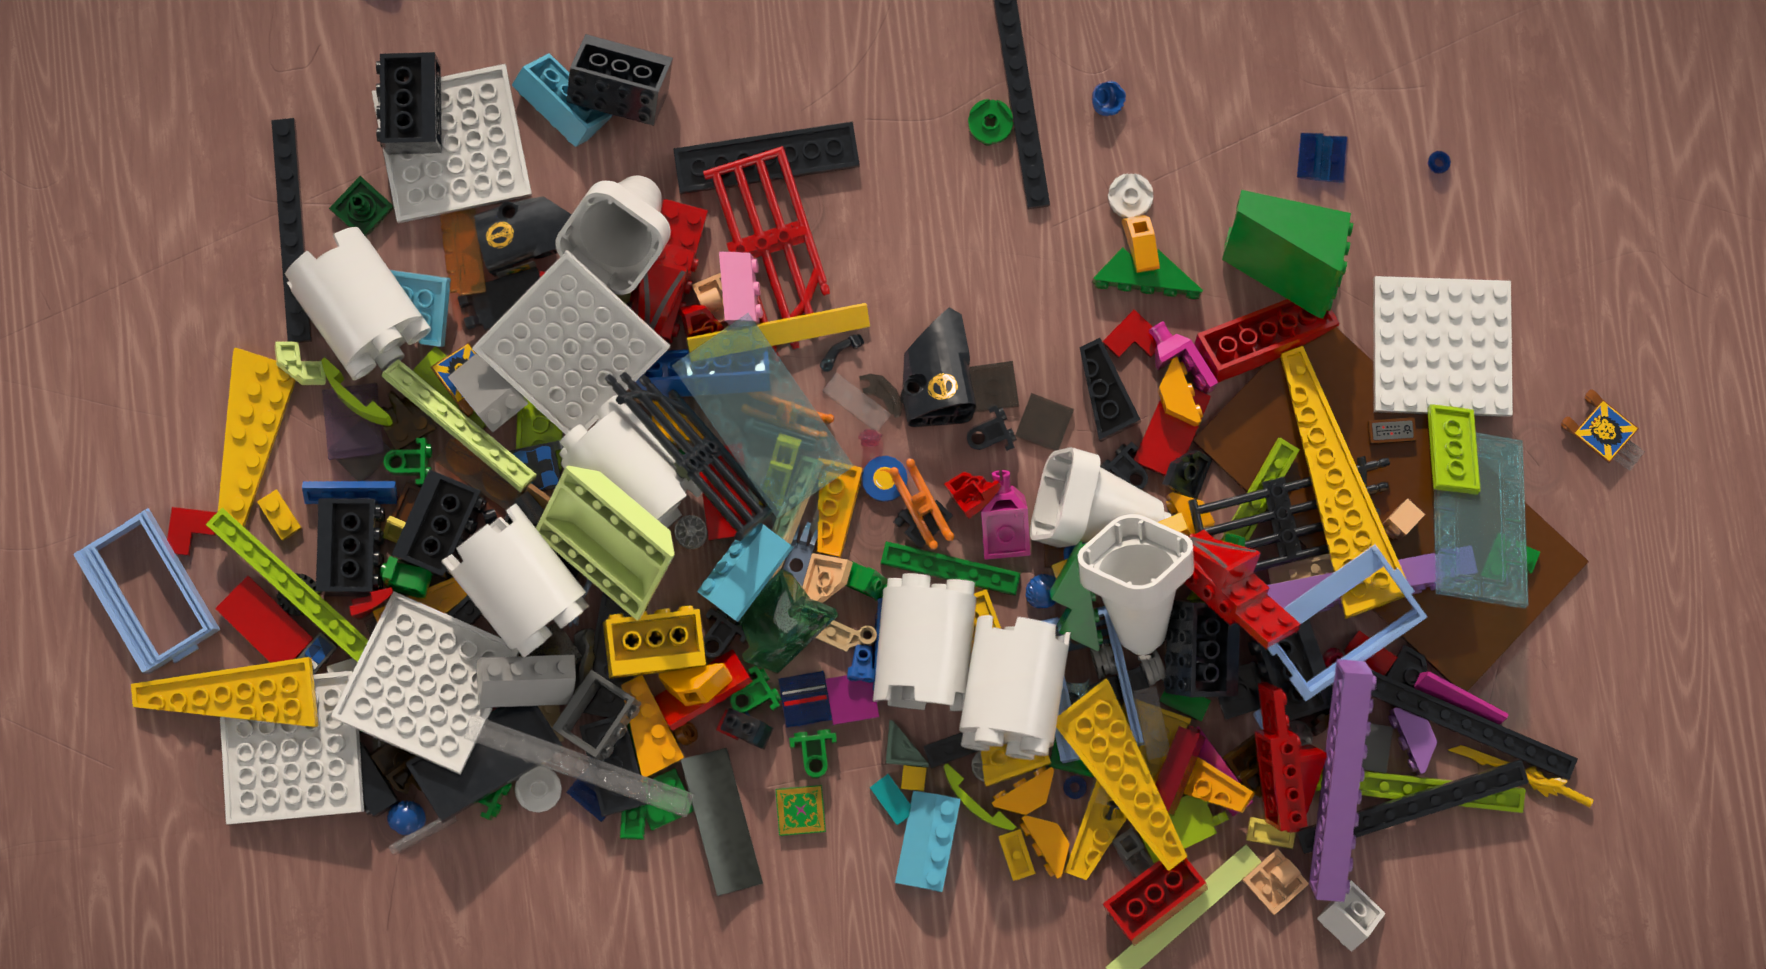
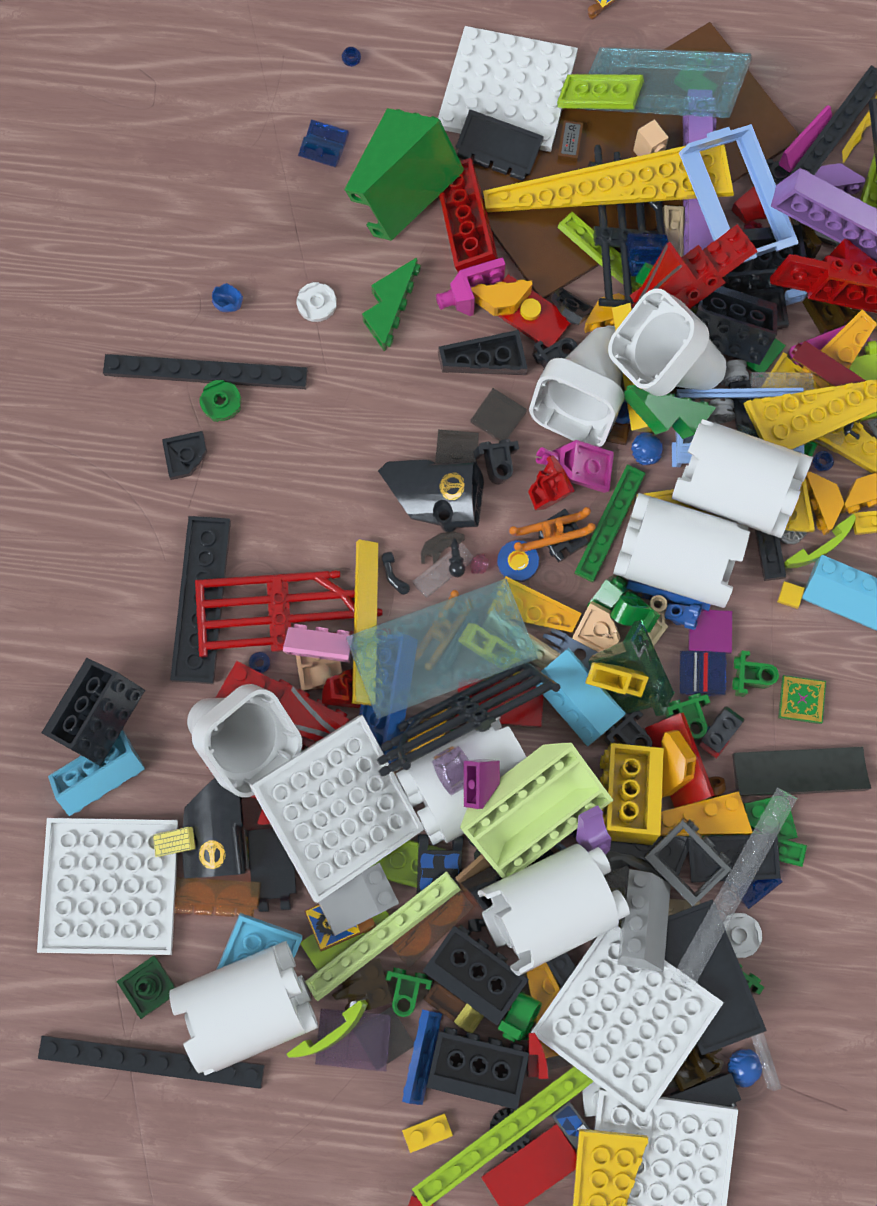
camera: 75 degrees left, 5 degrees down
yellow wing [218,347,296,527] -> none
yellowish green tile [275,342,326,385] -> none
black brick [376,52,442,155] -> none
light grey wheel [674,515,708,549] -> none
teal tile [869,774,911,825] -> none
sand green tile [886,720,929,768] -> none
red tile [1102,309,1157,358] -> none
light orange slope [1122,215,1160,273] -> none
none -> light yellow tile [153,827,195,857]
none -> black plate [162,431,207,480]
none -> clear blue plate [249,652,270,673]
none -> clear purple piece [432,746,469,796]
none -> black bar [449,538,465,578]
none -> black hinge [456,109,544,181]
none -> magenta slope [464,759,500,809]
none -> yellow tile [520,299,541,320]
none -> medium lavender arch [576,805,611,855]
none -> yellow slope [585,662,649,697]
none -> green pin [610,591,660,633]
none -> clear blue slope [627,234,669,276]

